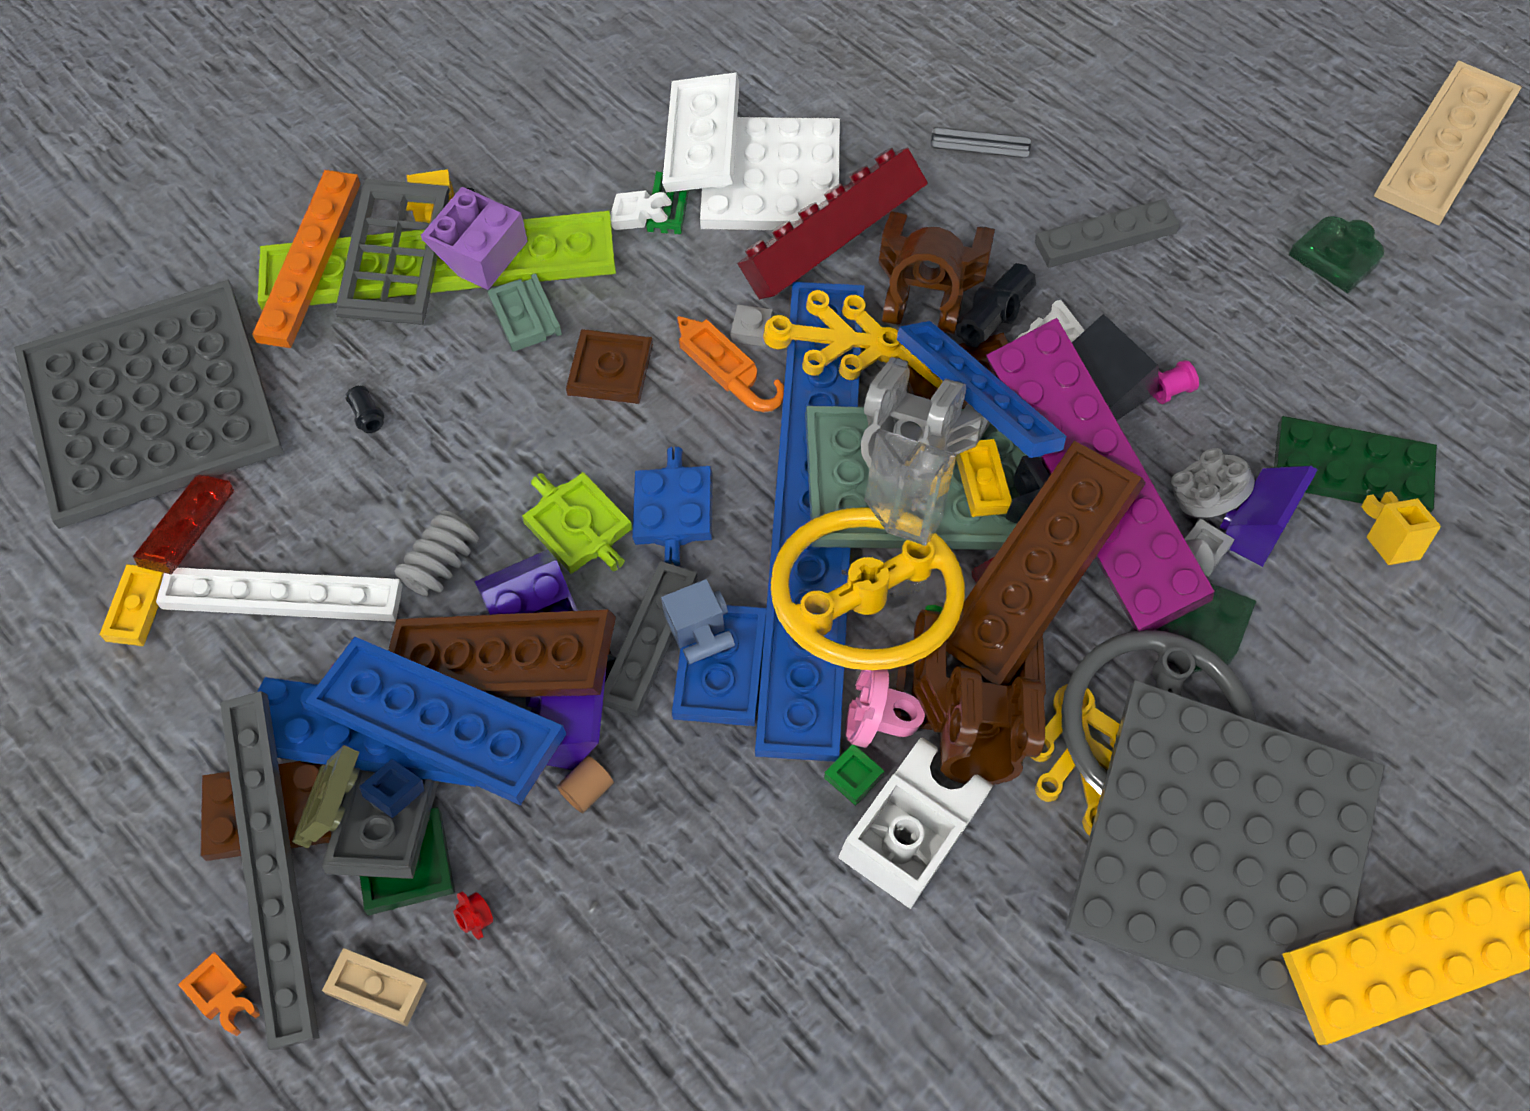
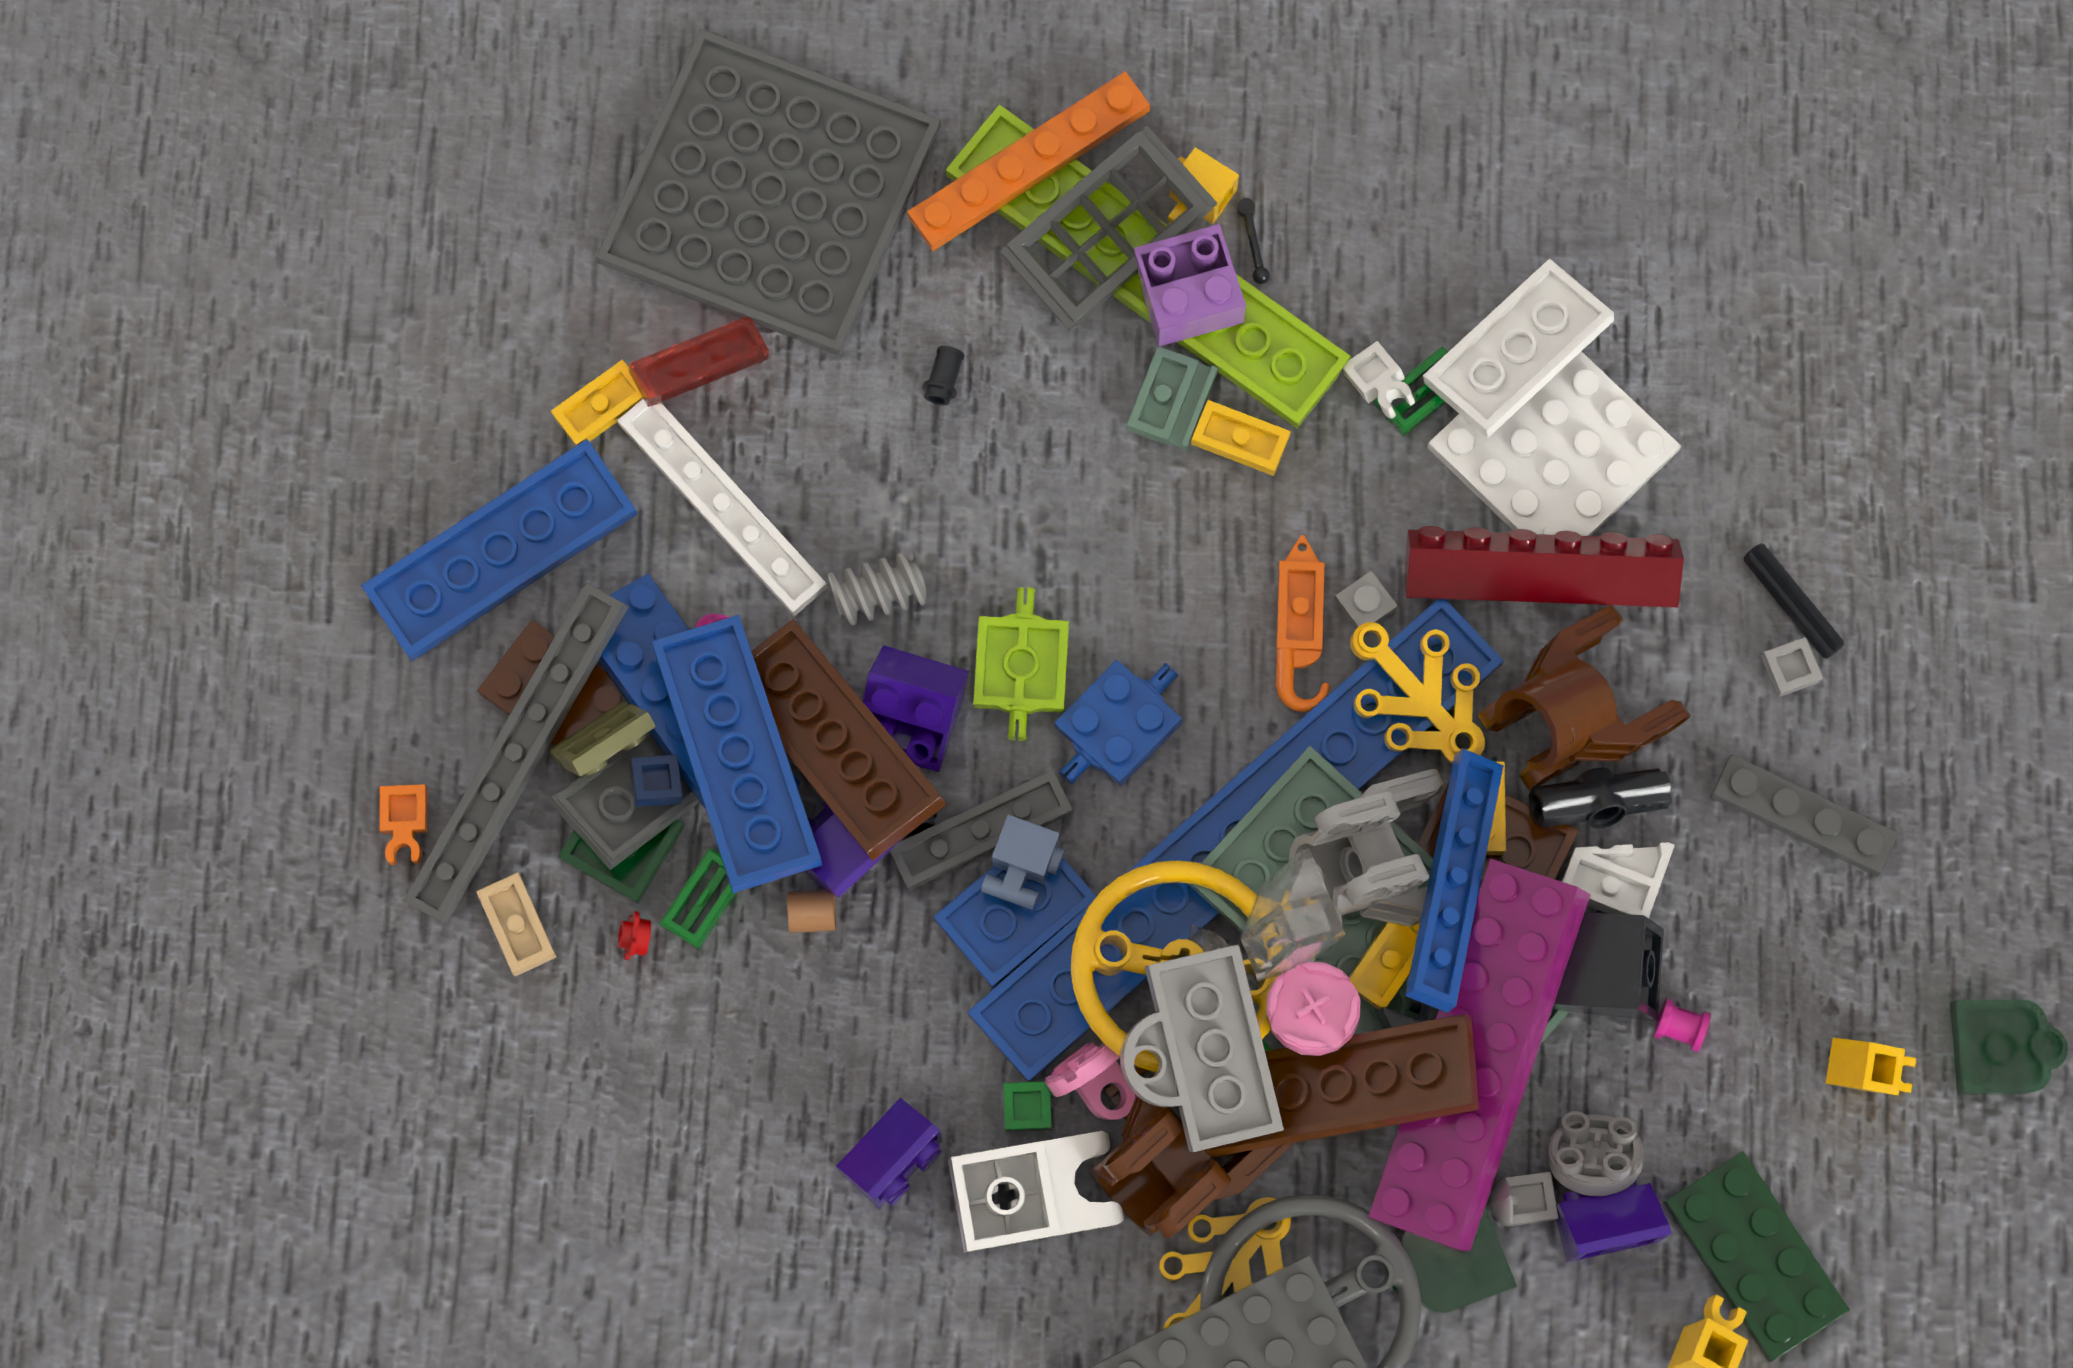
camera: 45 degrees right, 15 degrees up
reddish brown tile [566,329,653,404] -> none
none -> blue plate [361,439,638,661]
none -> green tile [659,848,737,950]
none -> dark purple slope [836,1098,943,1209]
none -> light grey plate [1120,944,1284,1153]
none -> yellow plate [1191,400,1291,476]
none -> bright pink tile [1267,962,1361,1056]
none -> light grey plate [1761,637,1823,697]
none -> yellow brick [1825,1037,1916,1095]

